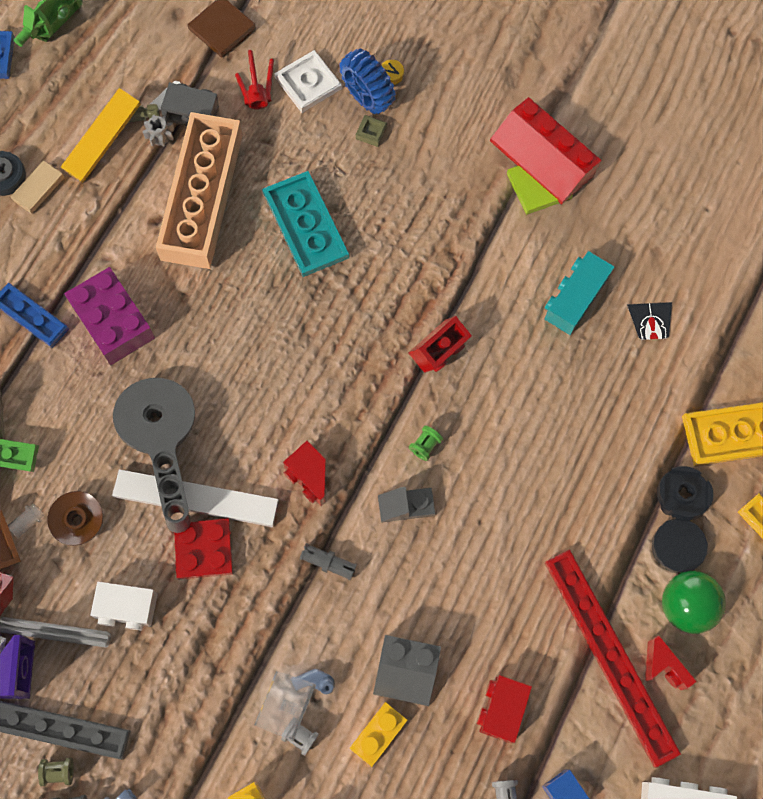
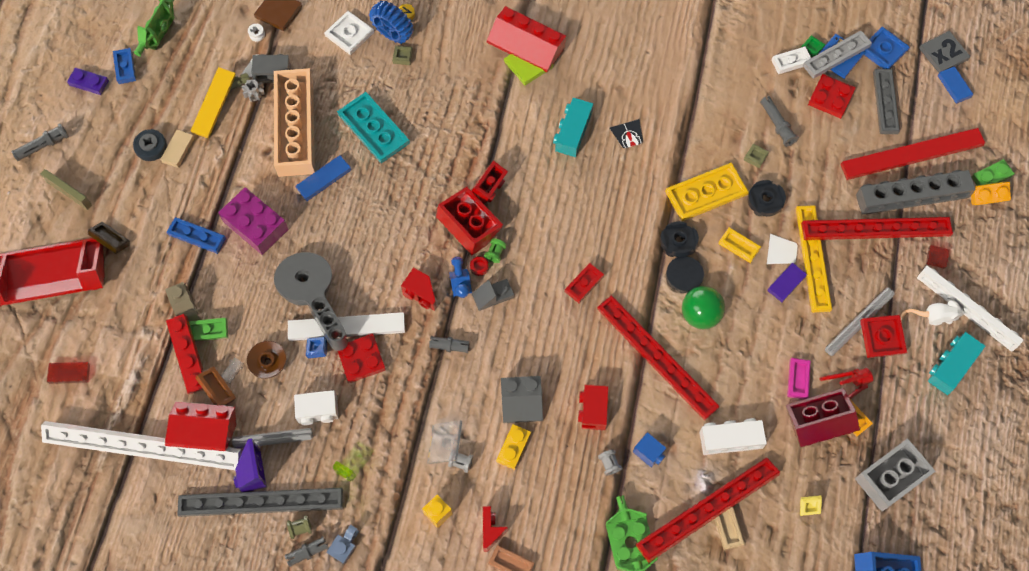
camera: 10 degrees left, 5 degrees down
red plant [235,50,274,110] -> none
sand blue arm [292,669,335,694] -> none
red slope [645,635,697,690] -> none
none -> white bush [248,24,265,42]
none -> blue tile [295,155,351,201]
none -> blue tile [306,336,328,359]
none -> clear neon green tile [332,461,356,482]
none -> red slope [436,186,503,255]
none -> blue piece [449,257,472,298]
none -> red tile [470,256,489,276]
none -> red plate [565,263,604,304]

